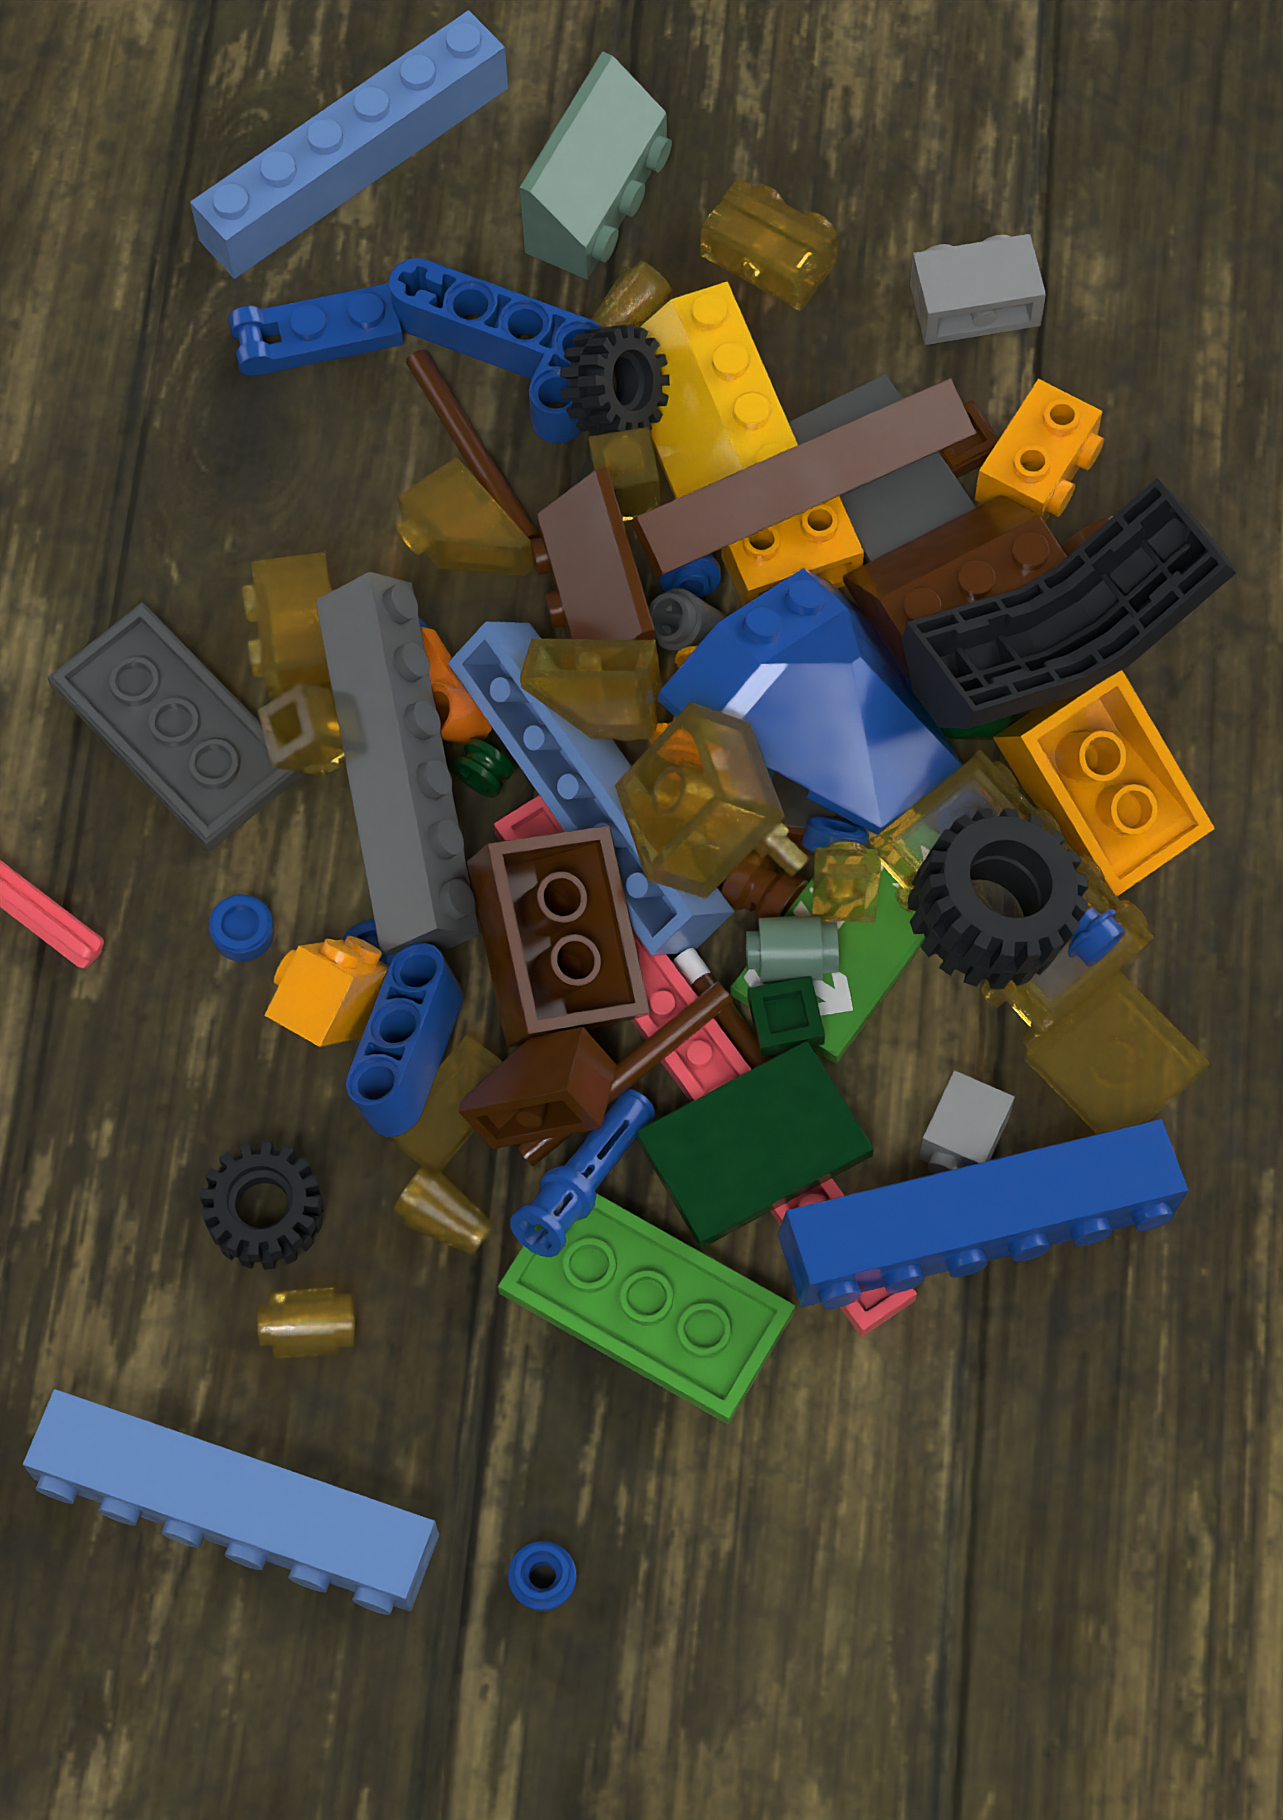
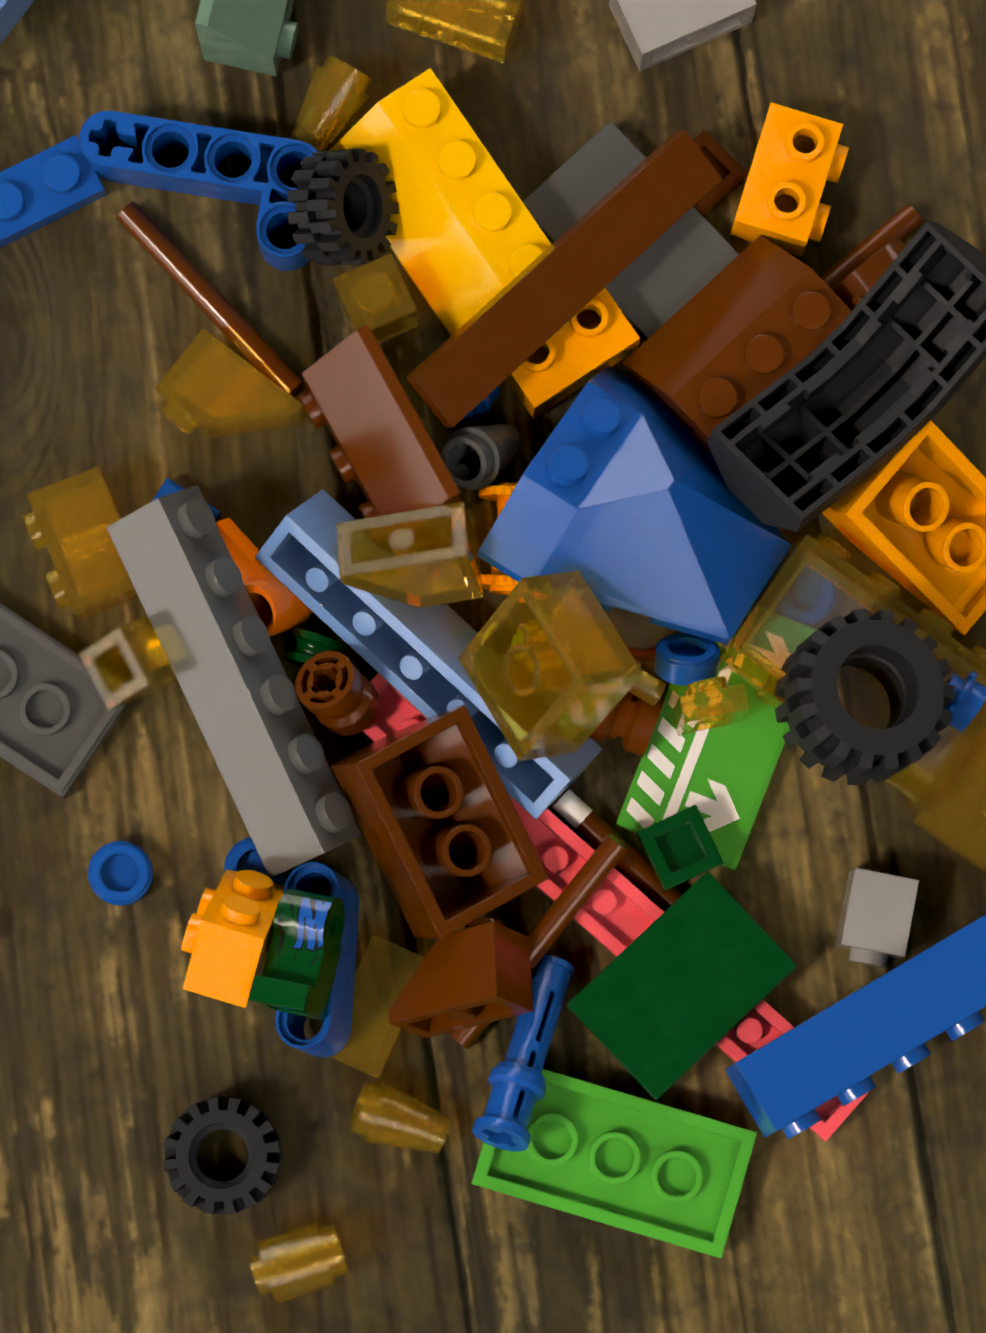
camera: 20 degrees left, 15 degrees up
sand green brick [746,915,839,982] -> none
none -> dark green leg [248,889,345,1021]
none -> reddish brown wheel [295,651,380,736]

